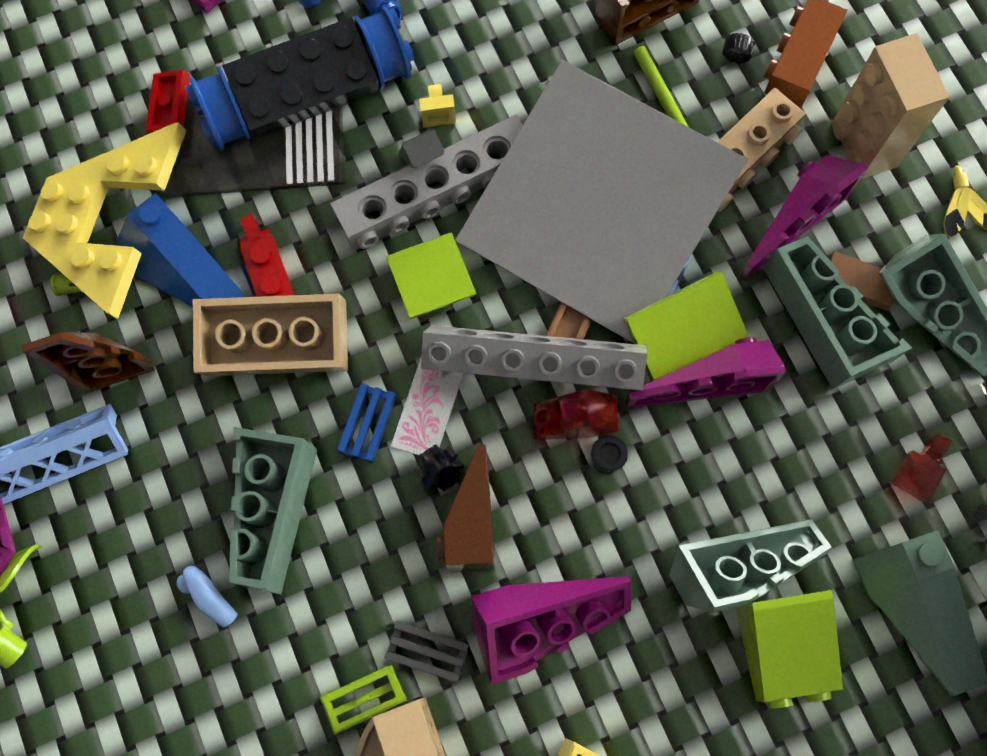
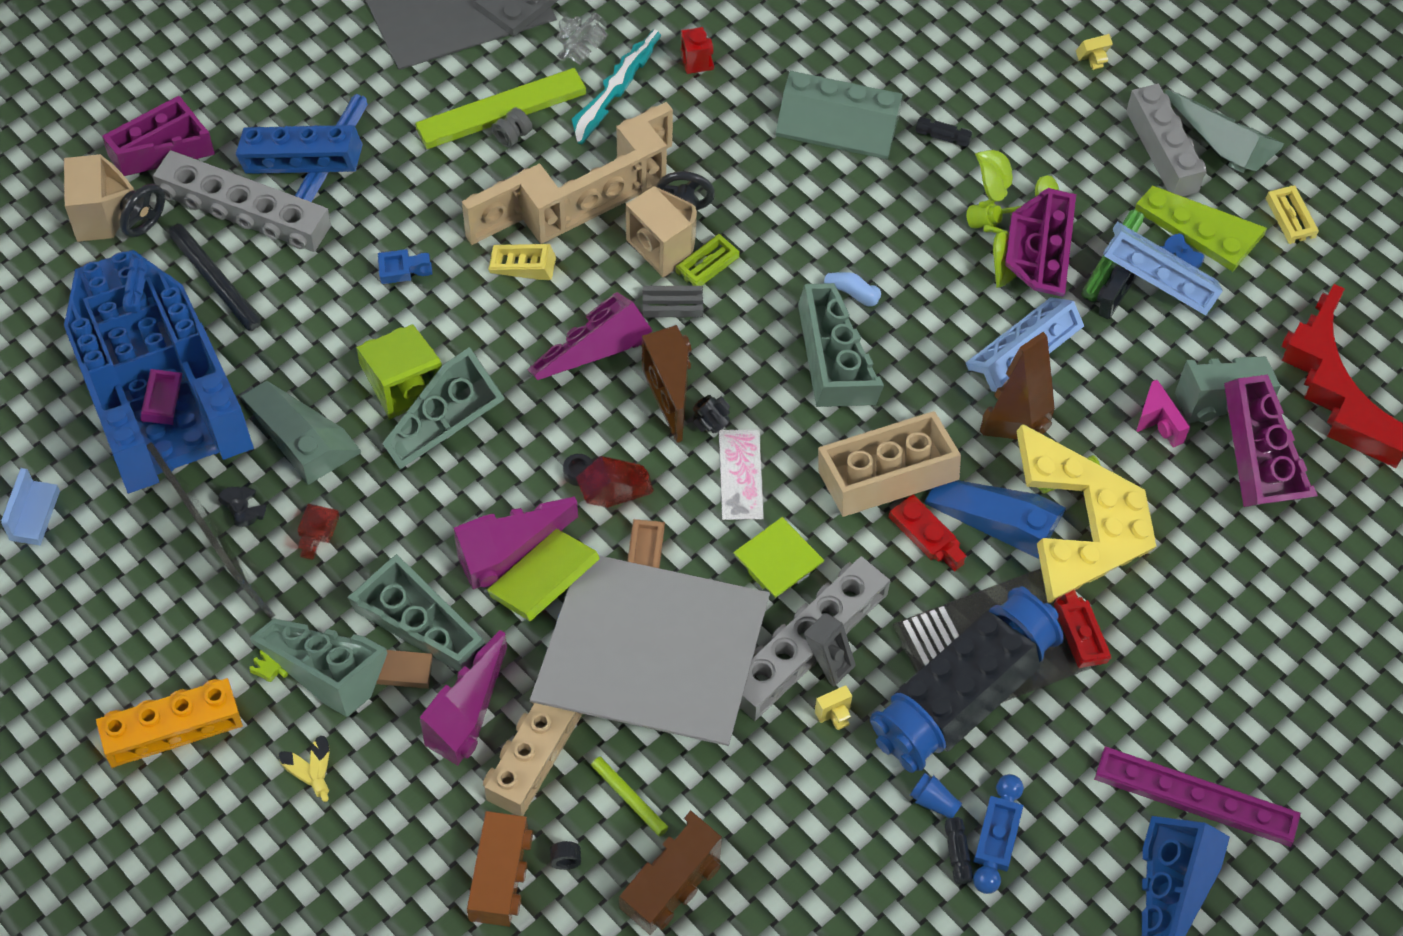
camera: 155 degrees right, 15 degrees down
blue tile [337,383,397,463] -> none
light grey brick [421,325,647,390] -> none
tan brick [832,33,950,179] -> none

